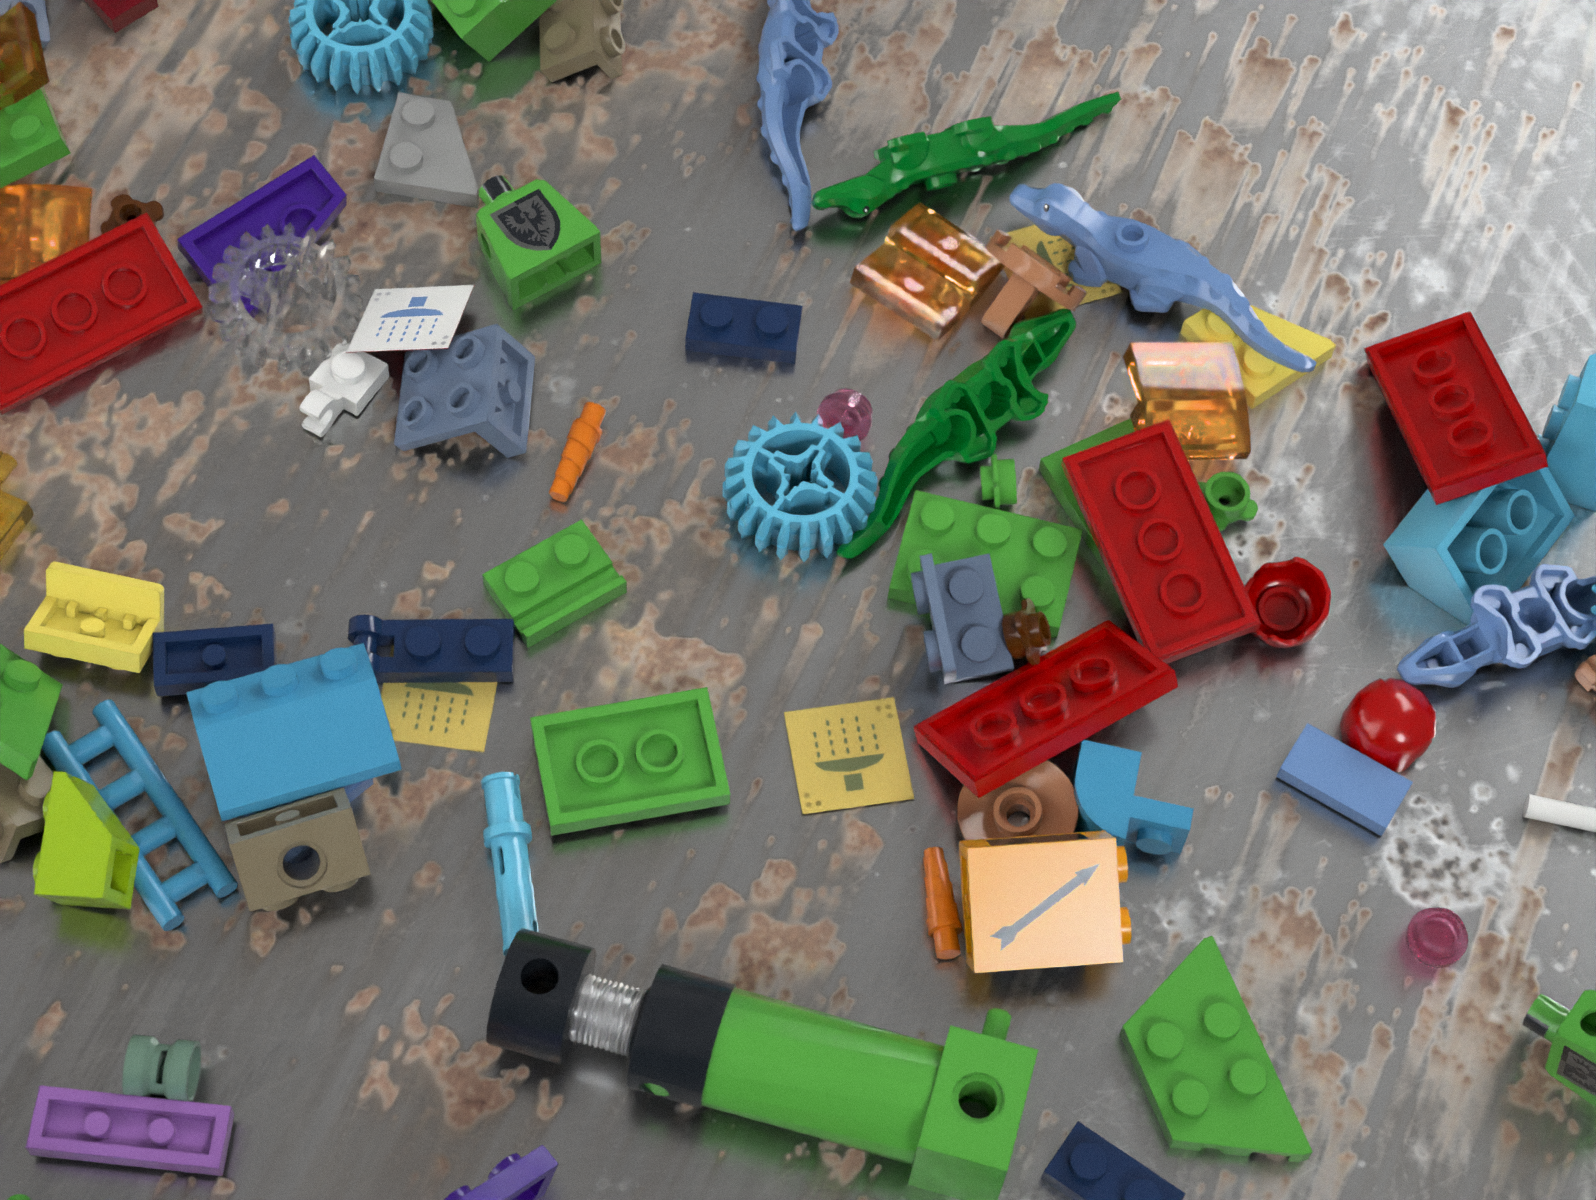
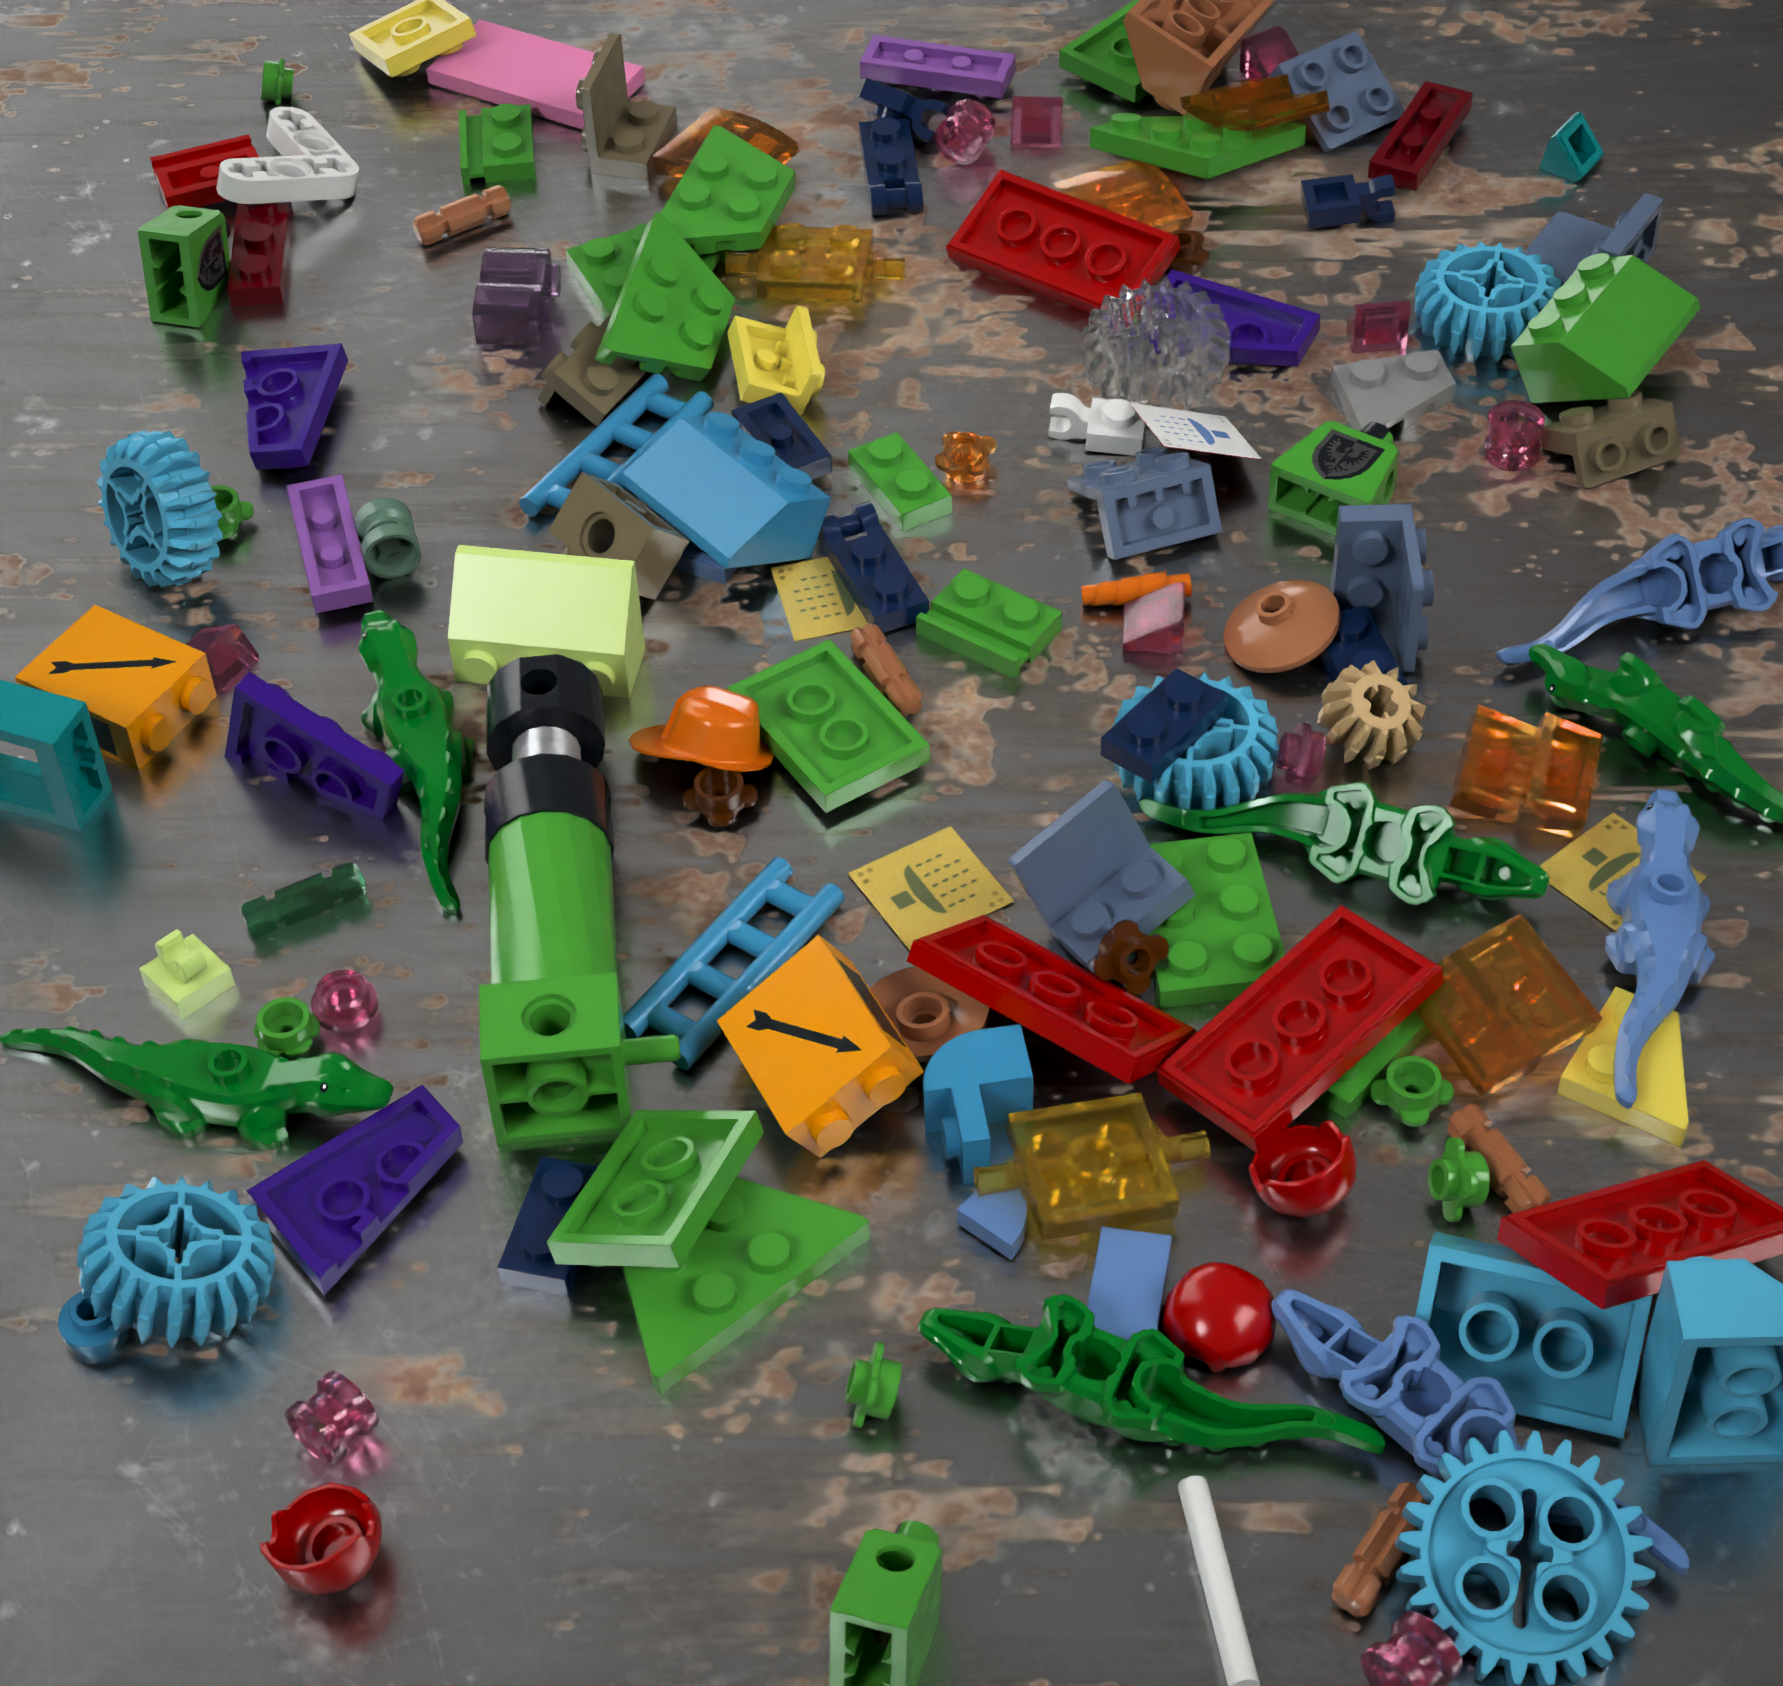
camera: 75 degrees right, 15 degrees down
lime slope [33,771,140,909] -> none
medium azure pin [481,772,539,956] -> none
bright green plate [980,454,1017,510] -> none
nougat tile [981,229,1087,339] -> none
clear pink plate [1405,908,1468,968] -> none
none -> green animal [358,609,475,915]
none -> yellowish green slope [448,545,645,698]
none -> bright green plate [547,1110,764,1269]
none -> dark azure bar [623,857,845,1070]
none -> orange piece [628,685,774,772]
none -> reddish brown plate [683,766,758,827]
none -> bright green plate [845,1341,902,1428]
none -> bright green plate [848,432,952,532]
none -> nougat axle [850,623,923,718]
none -> green animal [918,1294,1385,1454]
none -> clear orange plate [935,432,997,483]
none -> medium blue tile [957,1165,1027,1260]
none -> clear yellow plate [973,1092,1210,1240]
none -> dark blue plate [1100,668,1227,783]
none -> clear pink slope [1123,582,1185,652]
none -> nougat dish [1223,580,1341,673]
none -> dark blue plate [1301,174,1395,229]
none -> tan gear [1316,660,1427,770]
none -> sand blue bracket [1330,504,1434,673]
none -> clear pink slope [1346,300,1411,353]
none -> bright green plate [1428,1137,1490,1222]
none -> nougat axle [1447,1104,1552,1213]
none -> clear pink wheel [1483,400,1545,472]

